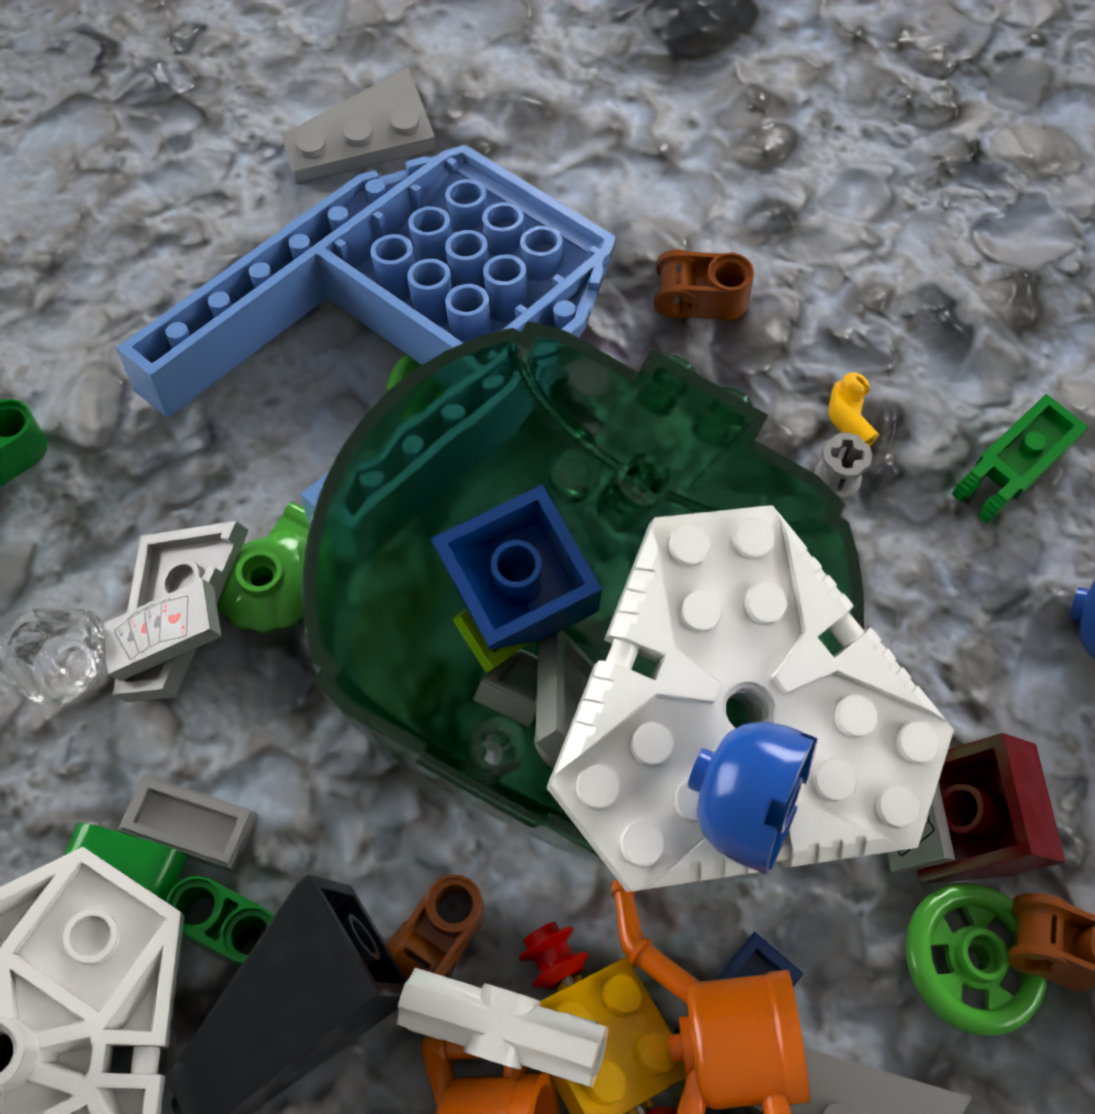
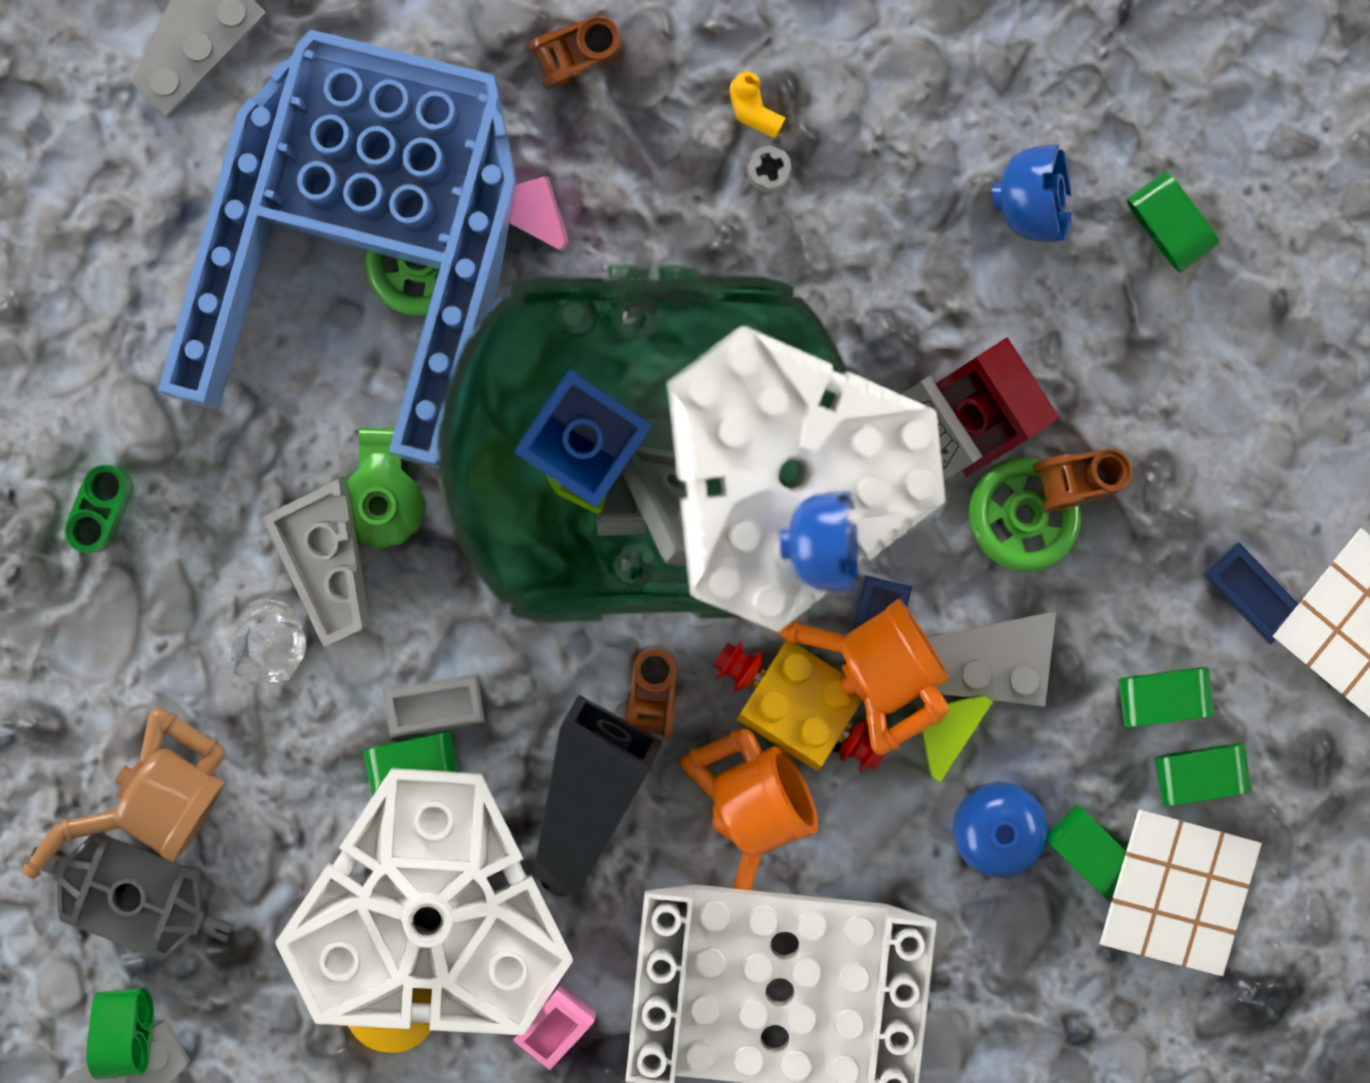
camera: 25 degrees left, 25 degrees up
tile [103,578,221,681] -> none
green beam [166,876,274,968] -> none
white piece [397,968,609,1087] -> none
green hinge [952,394,1089,524] -> none

